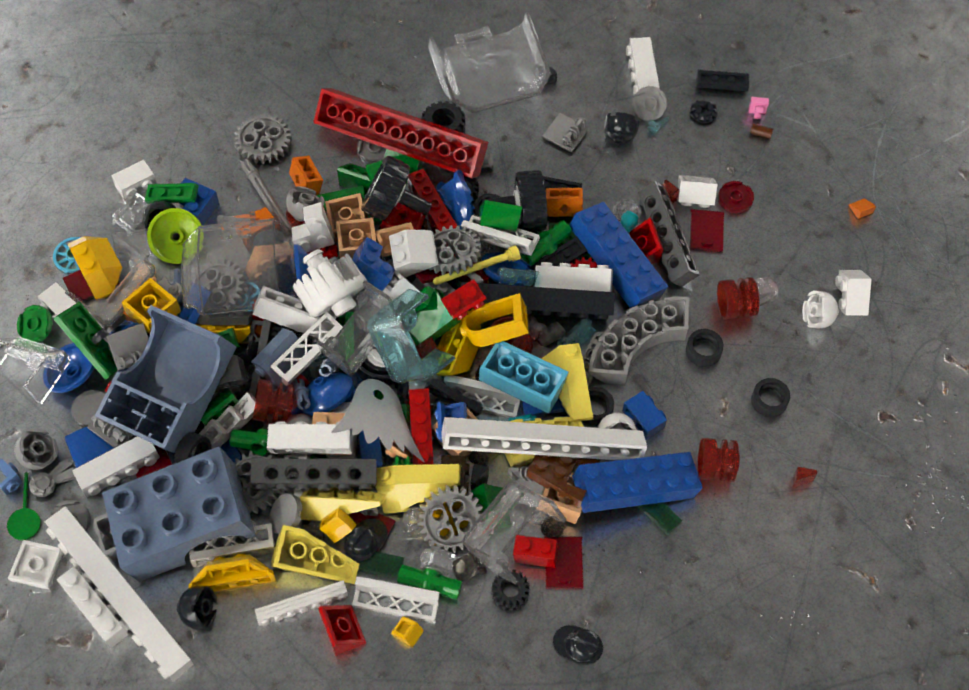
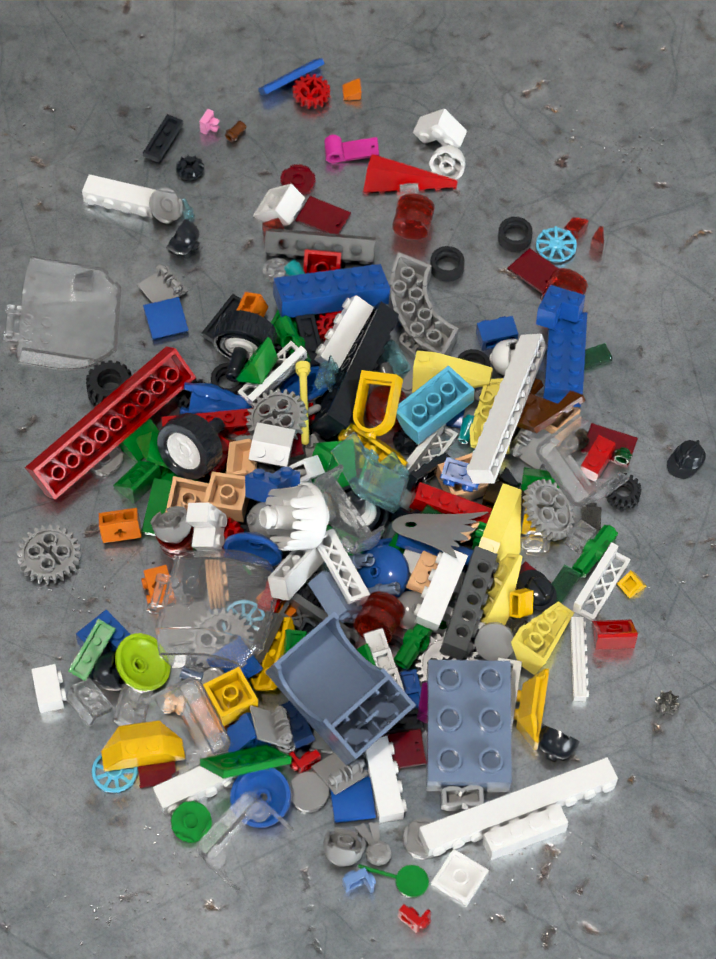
camera: 70 degrees left, 0 degrees up
black piece [92,314,128,344] -> none
black tyre [175,432,212,463] -> none
light grey axle [240,159,292,236] -> none
red bracket [441,279,487,320] -> none
none -> blue slope [143,297,189,340]
none -> blue tile [258,58,325,95]
none -> red gear [293,74,330,109]
none -> dark pink door [324,134,379,163]
none -> red wedge [363,154,458,194]
none -> dark red container [507,248,564,294]
none -> medium azure wheel [536,226,577,262]
none -> blue brick [536,285,585,330]
none -> clear red slope [563,217,589,239]
none -> dark green plate [614,447,633,464]

